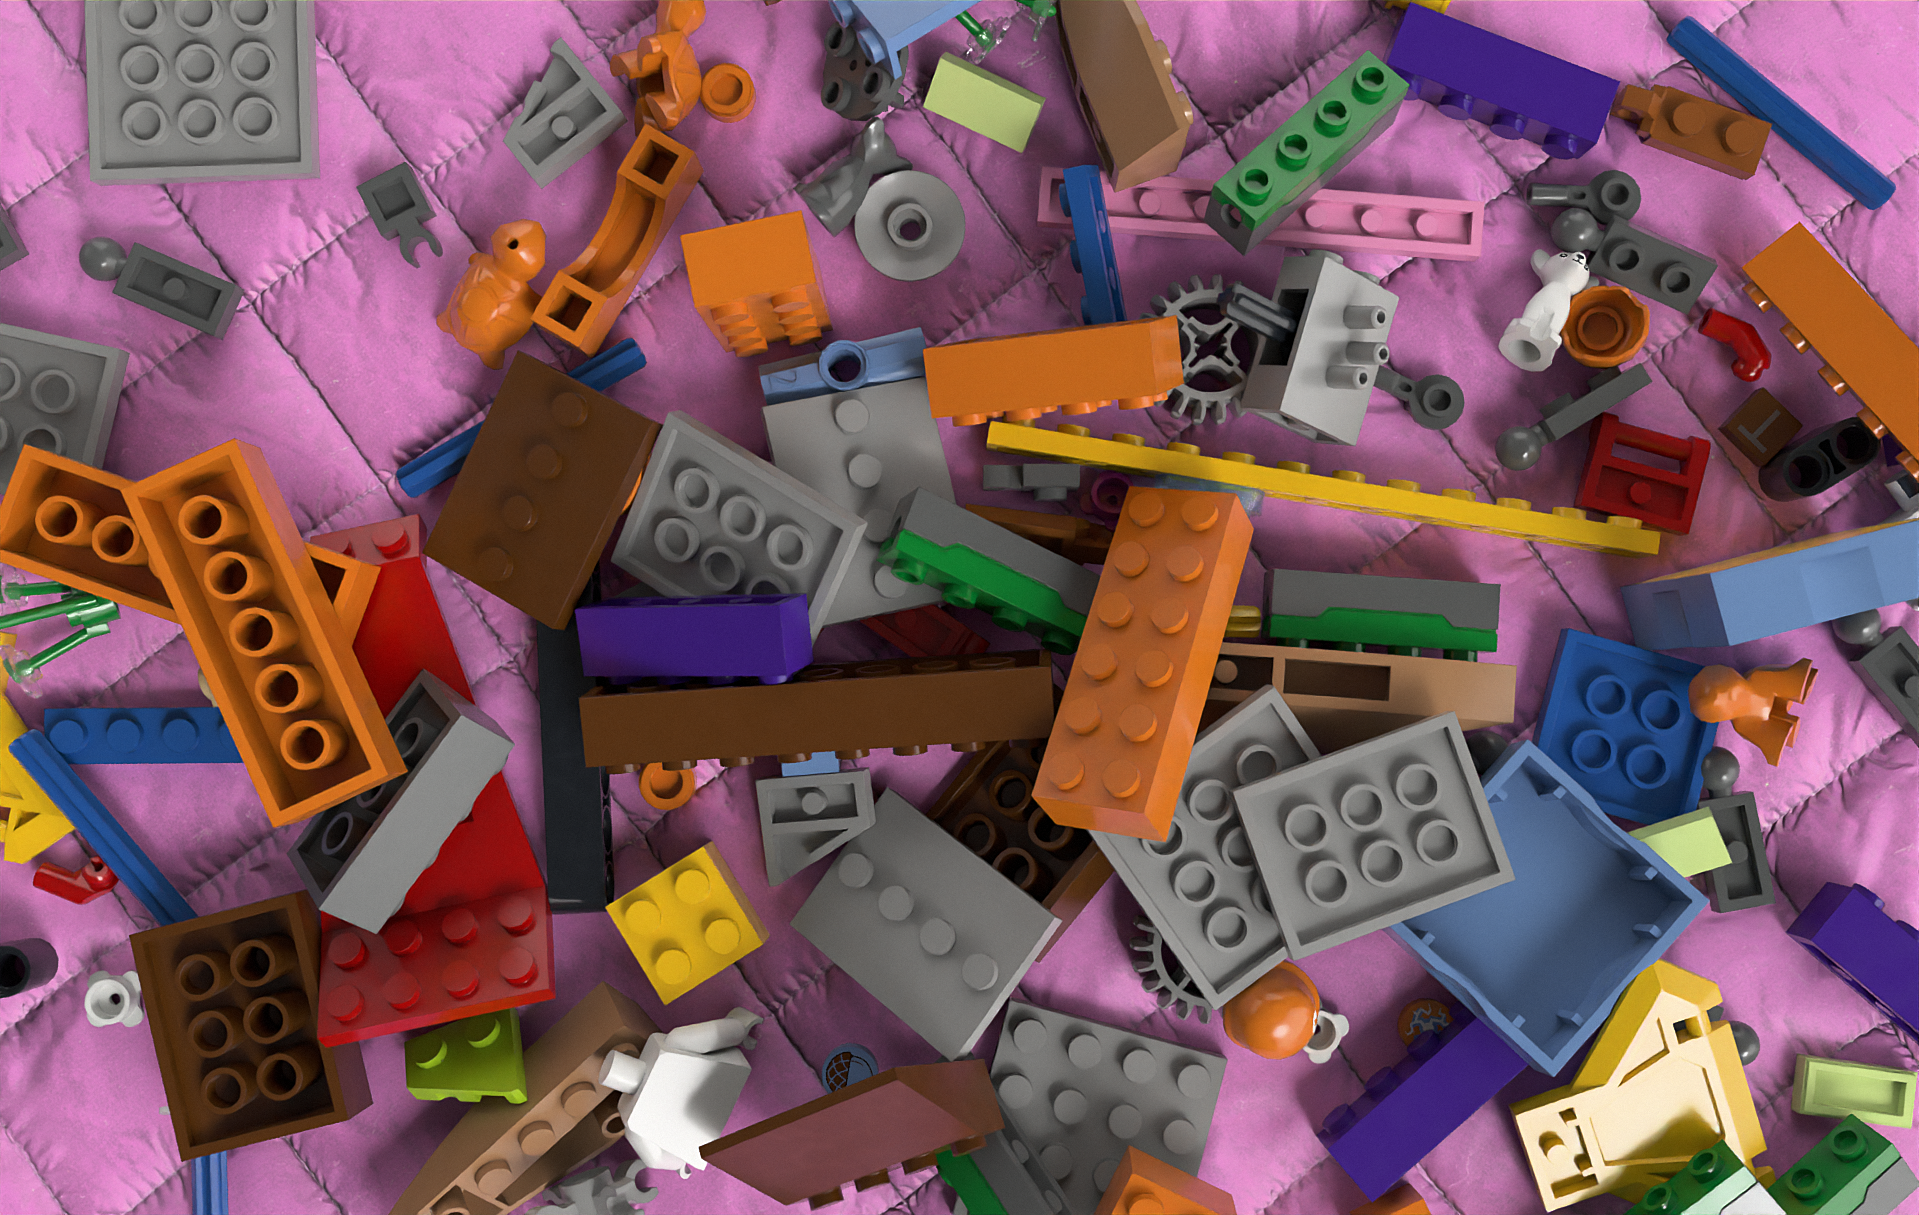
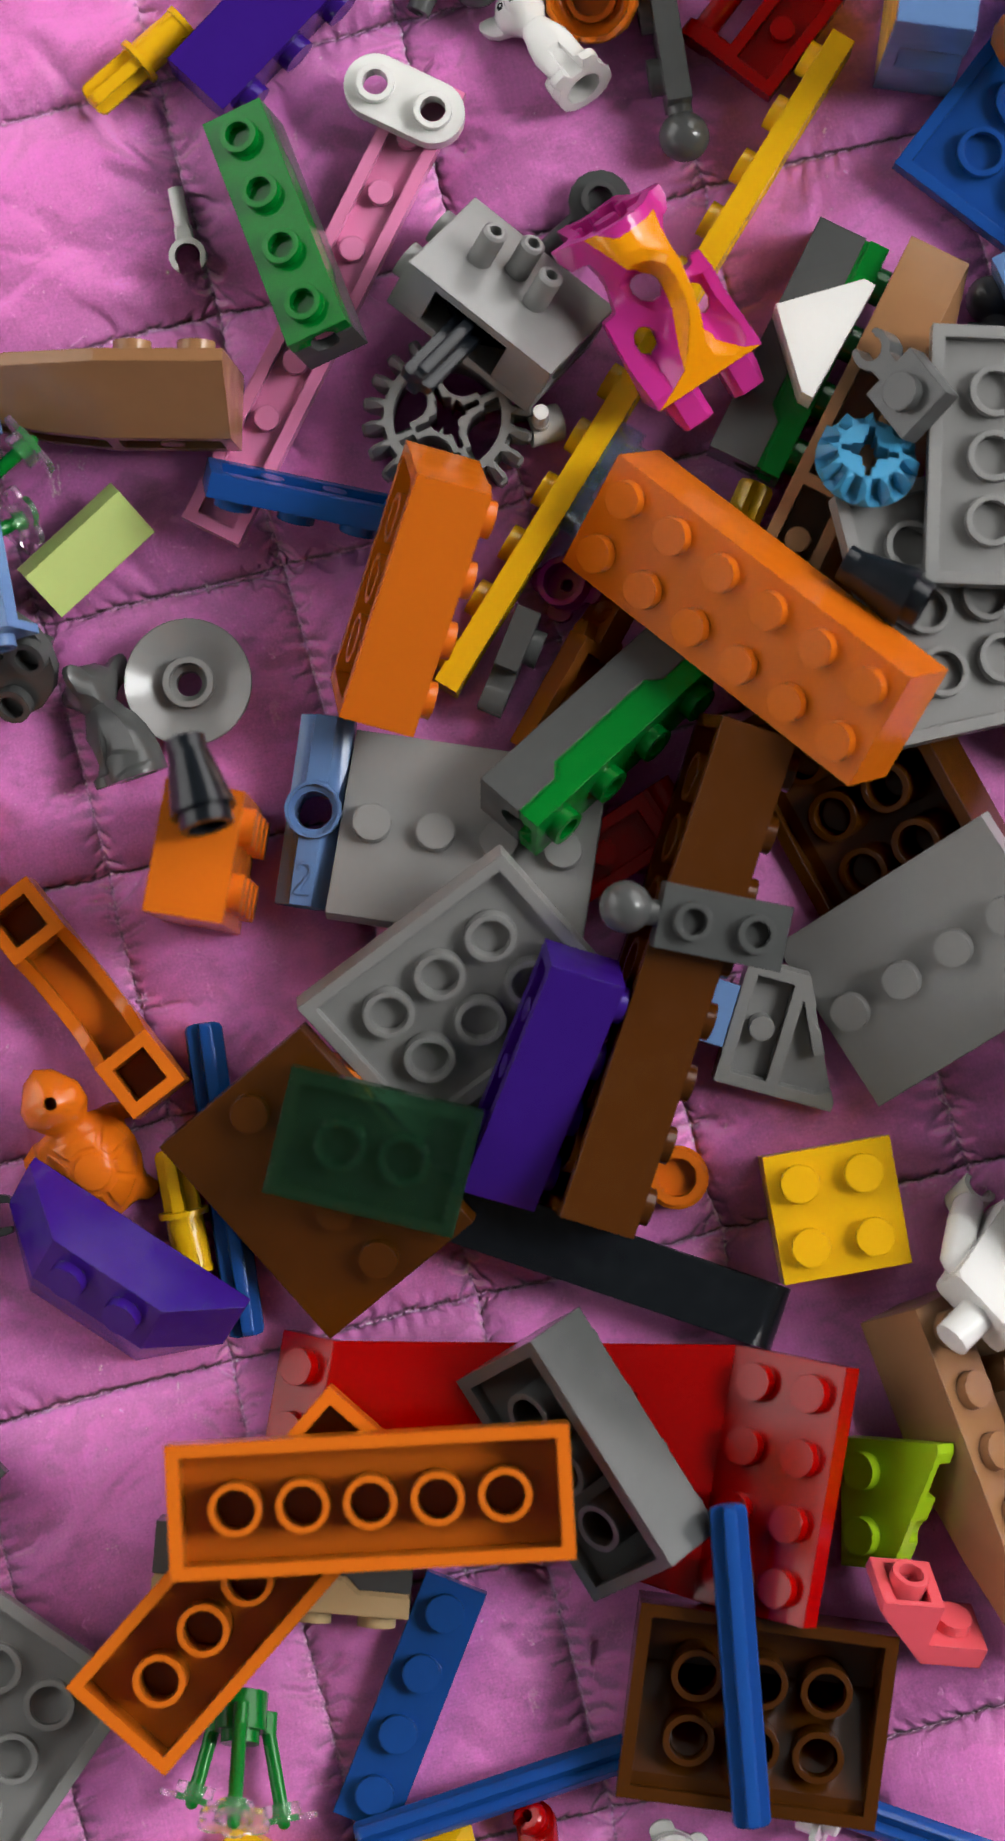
camera: 65 degrees left, 0 degrees up
none -> dark purple wedge [9,1157,251,1361]
none -> yellow axle [154,1150,215,1271]
none -> black cone [165,731,236,837]
none -> white hand [168,186,208,274]
none -> clear green tile [262,1063,484,1239]
none -> white plate [344,53,465,149]
none -> white hand [527,403,566,448]
none -> dark pink hips [551,183,764,431]
none -> dark grey plate [599,880,794,972]
none -> blue axle [708,1502,771,1830]
none -> white slope [772,279,875,409]
none -> dark azure gear [814,412,920,508]
none -> black cone [834,545,937,630]
none -> dark grey plate [852,328,959,443]
none -> coral slope [865,1557,988,1668]

